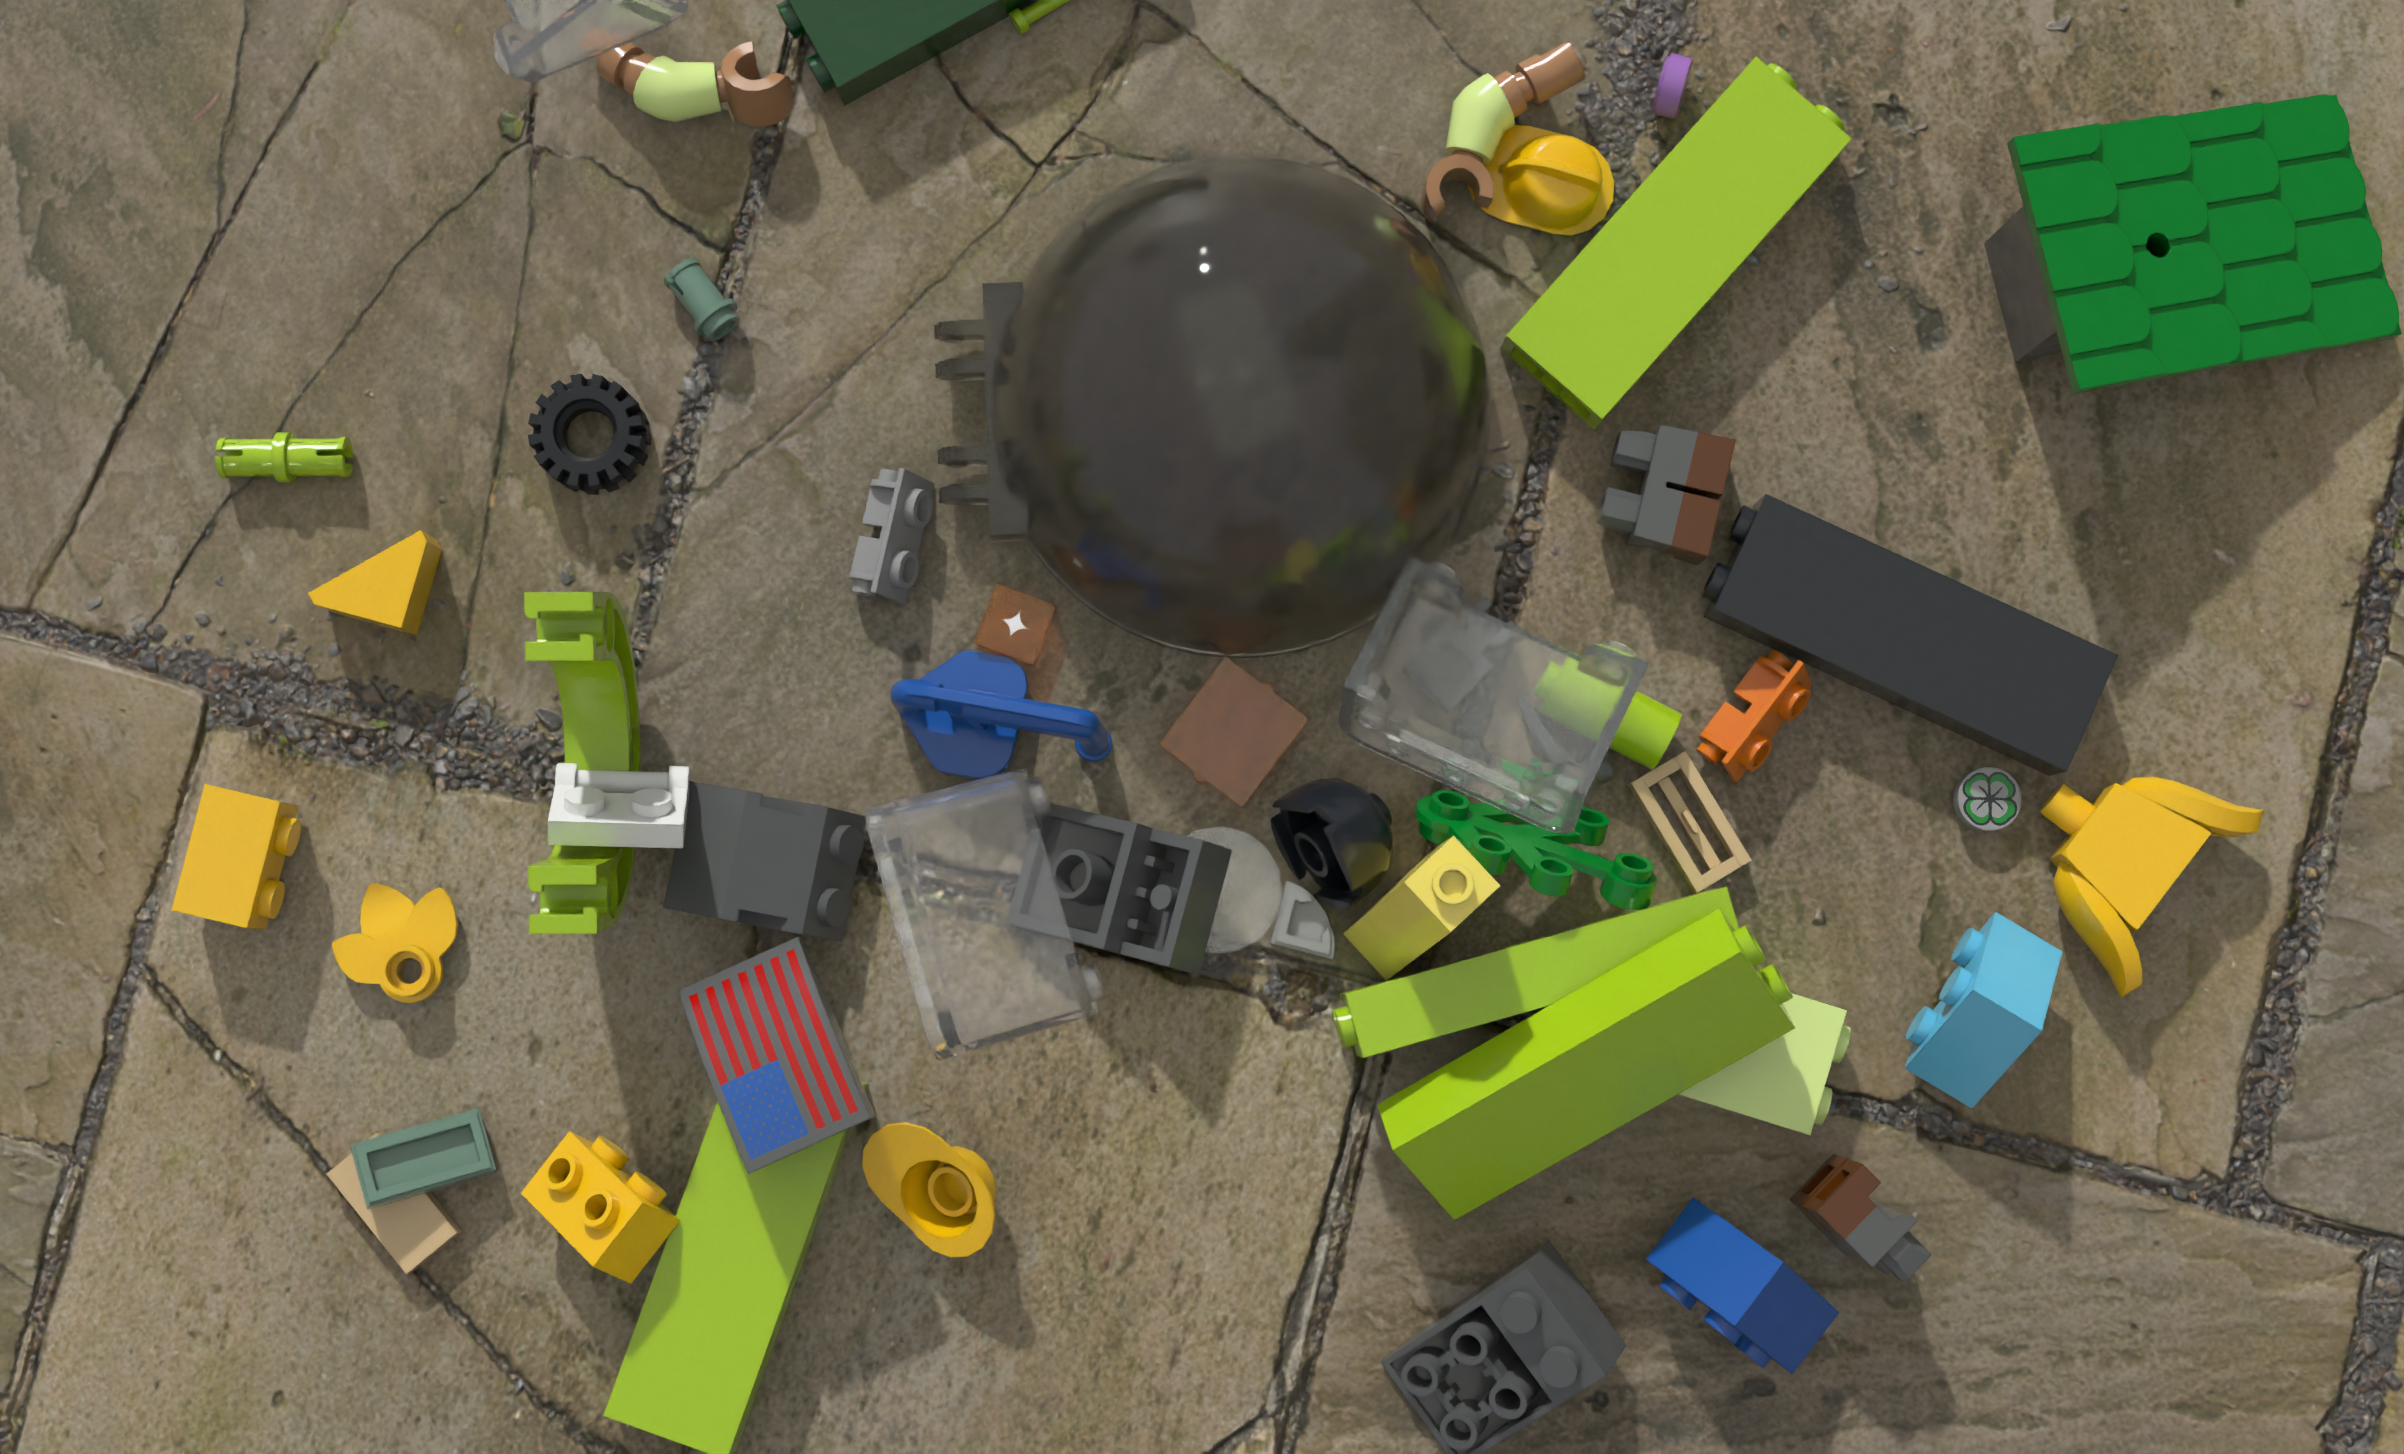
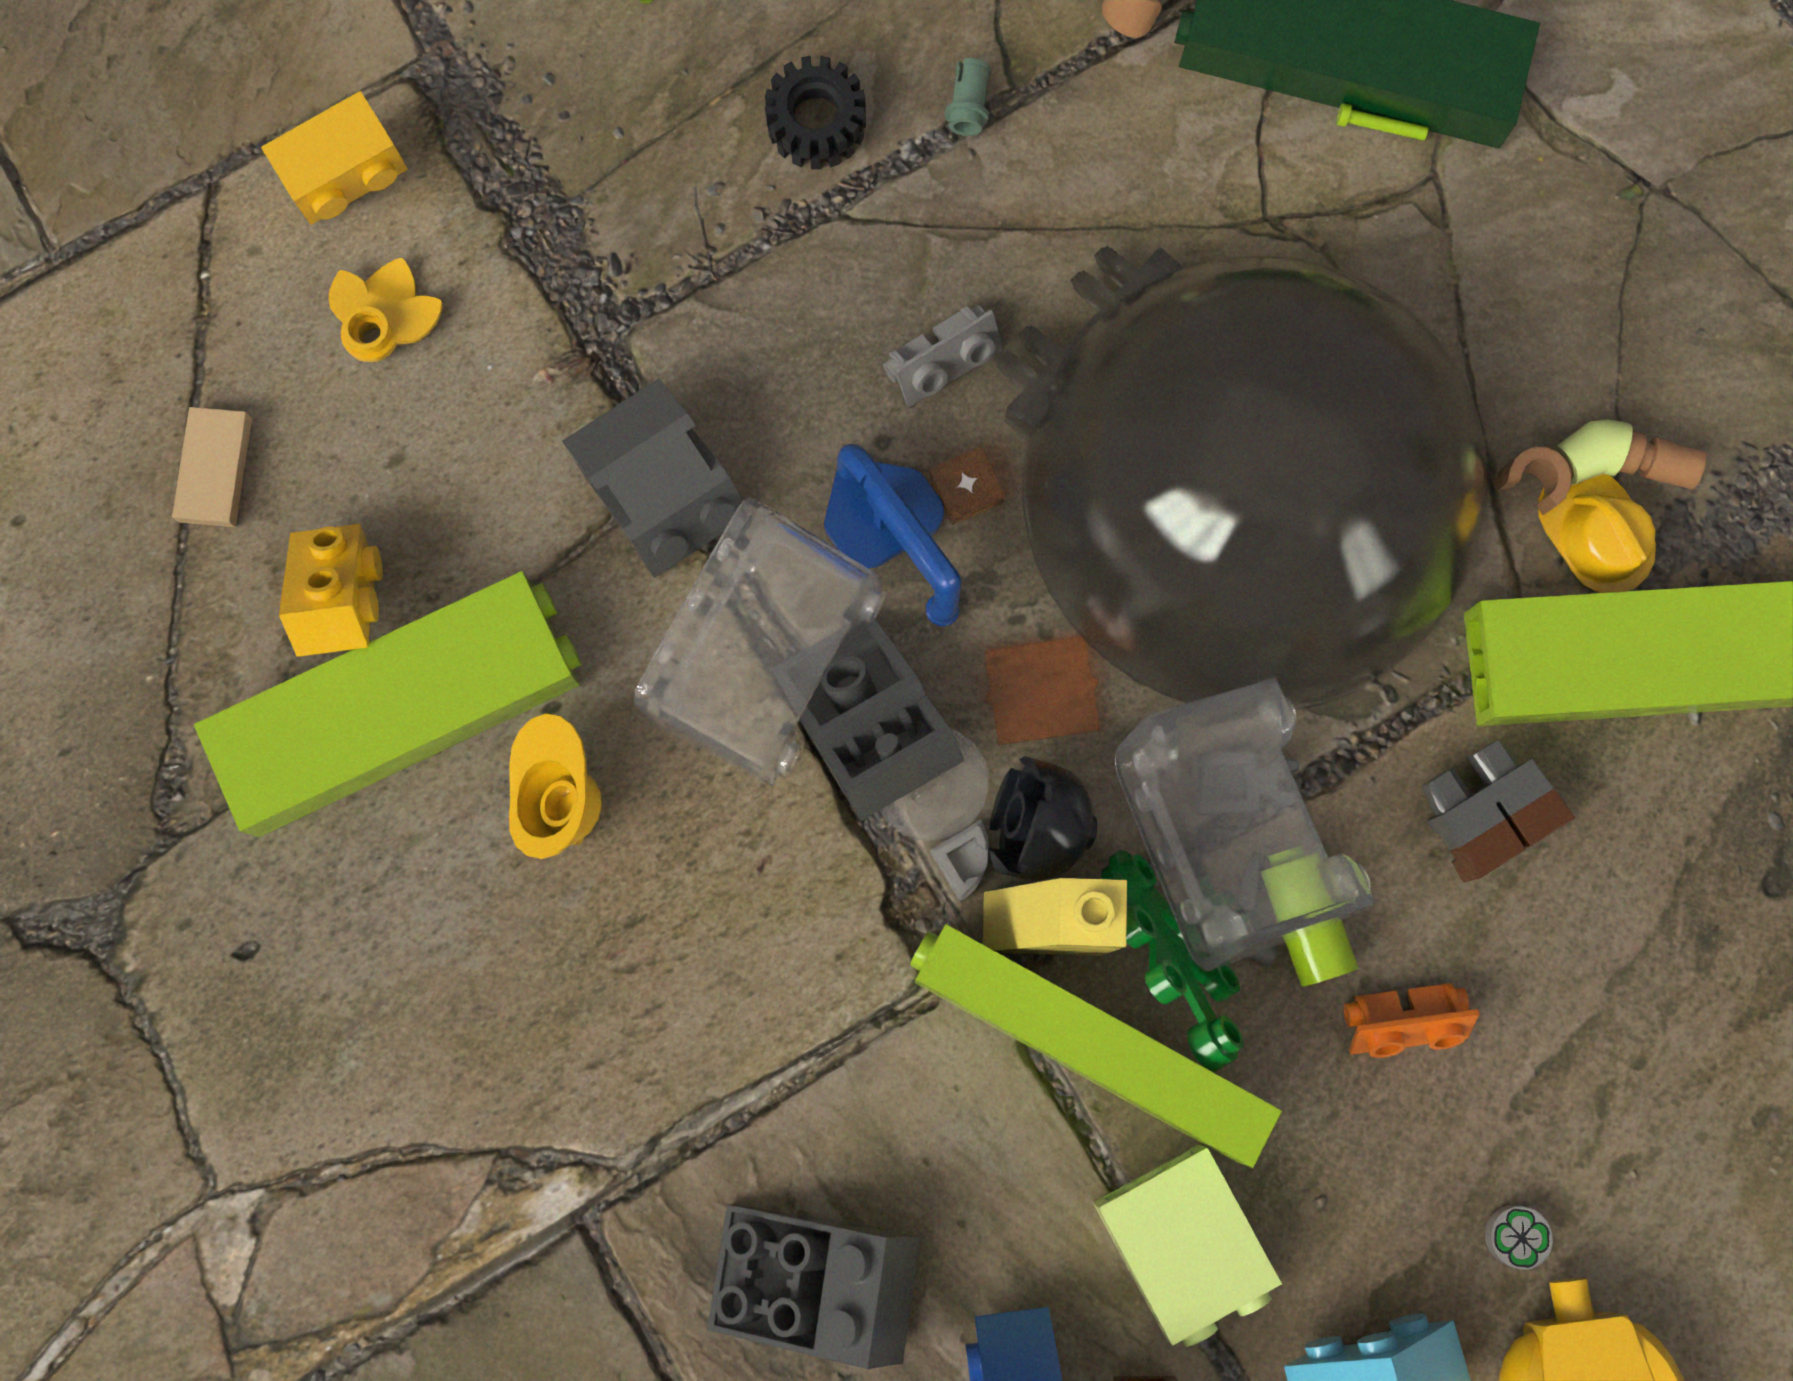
camera: 45 degrees right, 5 degrees down
yellow slope [308,530,442,635] -> none
sand green tile [350,1108,496,1210] -> none
lime piece [524,592,641,934] -> none
white plate [548,763,690,848] -> none
slope [679,937,876,1174] -> none
lime brick [1377,908,1795,1220] -> none
tan tile [1628,751,1752,894] -> none
medium lavender tile [1652,53,1693,120] -> none
black brick [1702,494,2118,776] -> none

